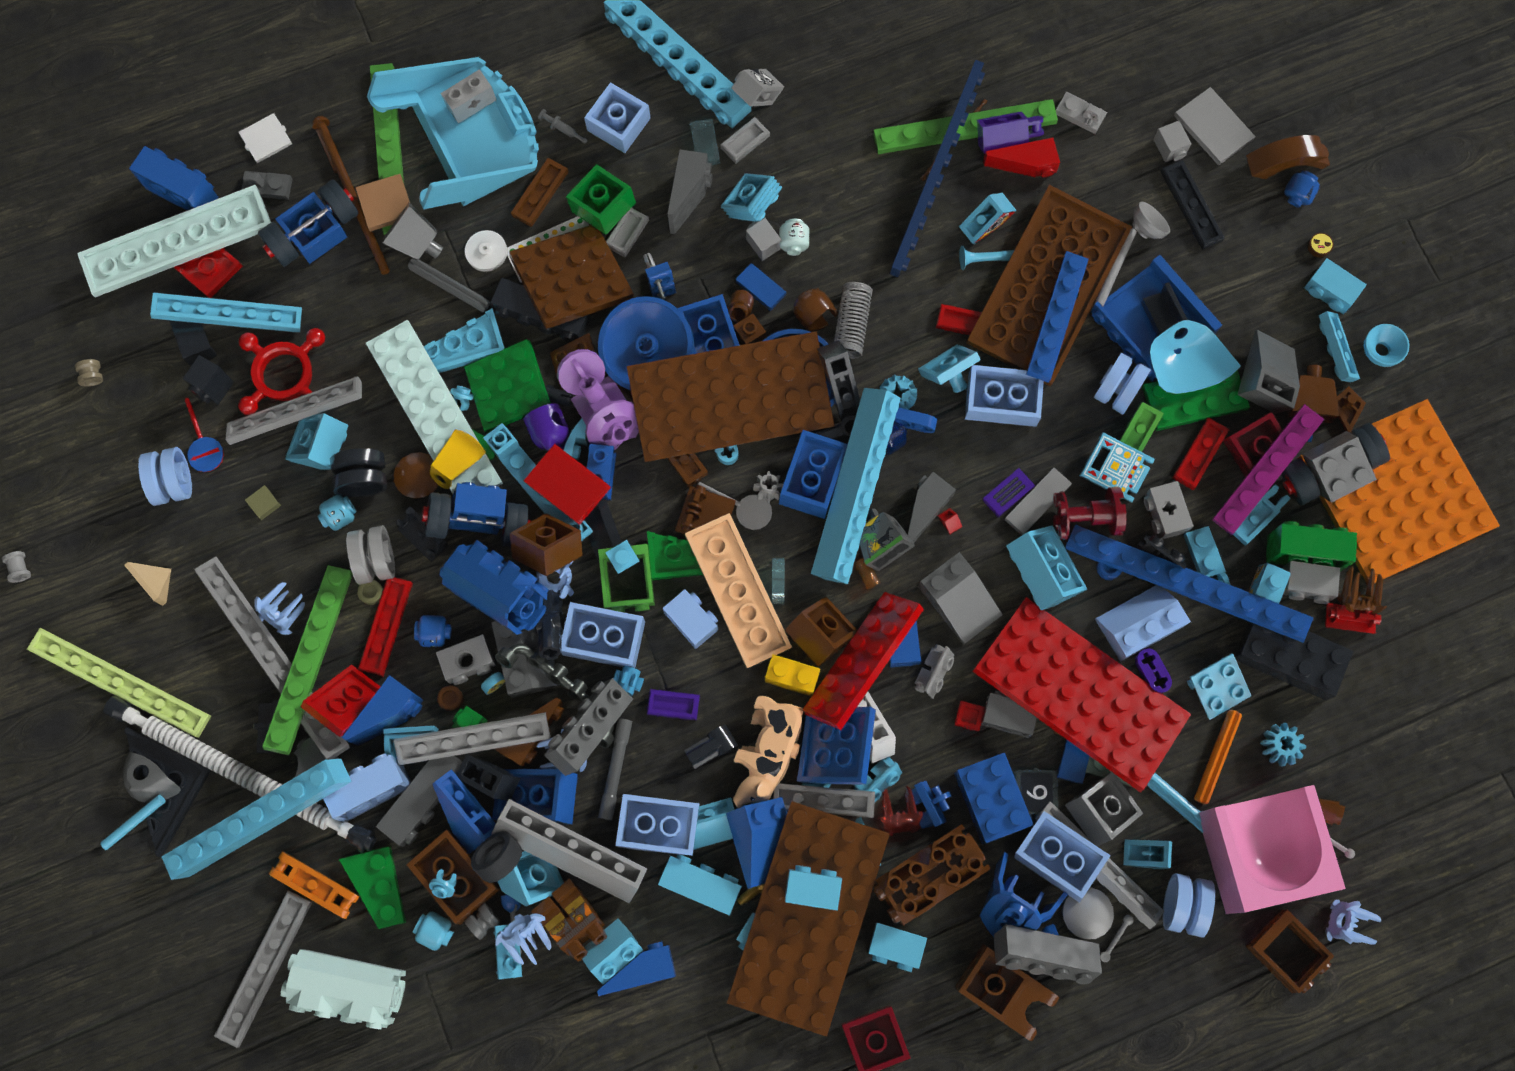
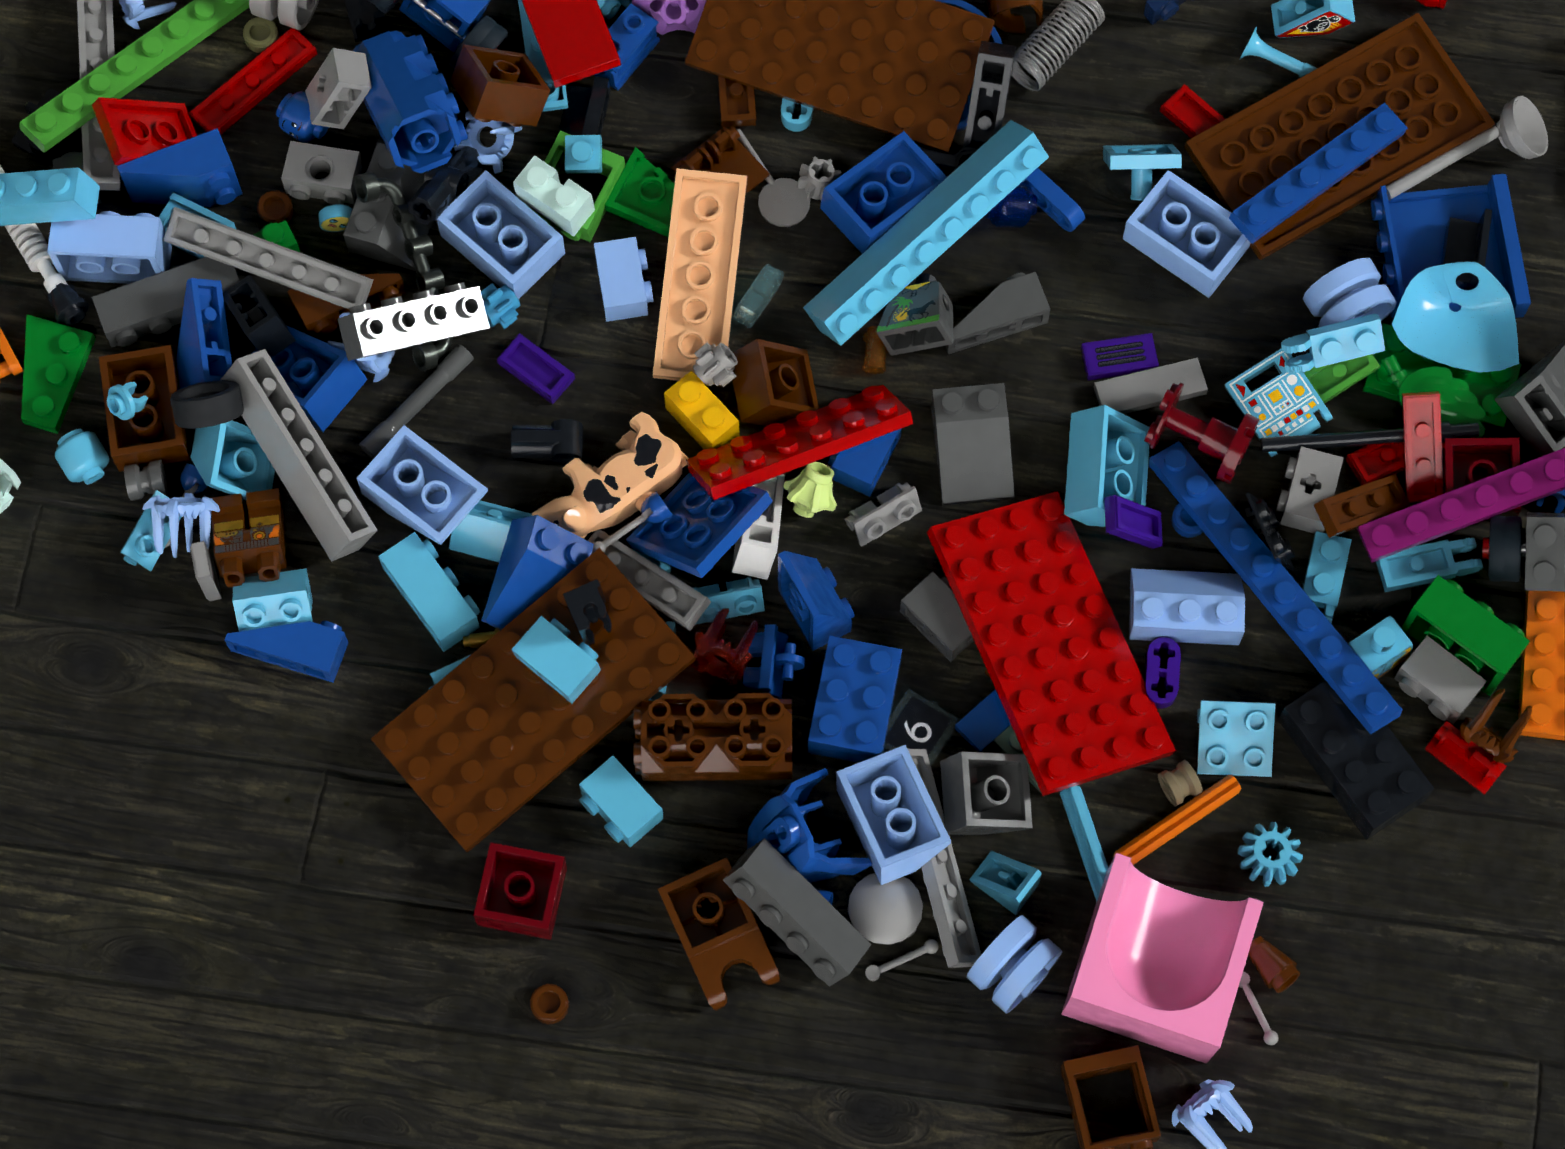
camera: 30 degrees right, 5 degrees down
medium azure gear [880,375,917,410] -> none
red piece [938,508,962,534] -> none
red tile [954,701,985,732] -> none
none -> light grey tile [190,541,222,601]
none -> light grey brick [305,48,372,129]
none -> light aqua brick [513,155,595,237]
none -> black hinge [563,579,612,646]
none -> hinge [592,491,673,553]
none -> light grey gear [693,342,738,387]
none -> blue slope [778,551,855,651]
none -> yellowish green rock [783,461,837,518]
none -> dark purple tile [1104,495,1163,549]
none -> dark tan wheel [1158,760,1202,806]
none -> black bar [1260,421,1479,452]
none -> medium azure hinge [1281,314,1385,374]
none -> reddish brown plate [1314,474,1411,538]
none -> green animal [1381,354,1486,438]
none -> red tile [1402,391,1443,502]

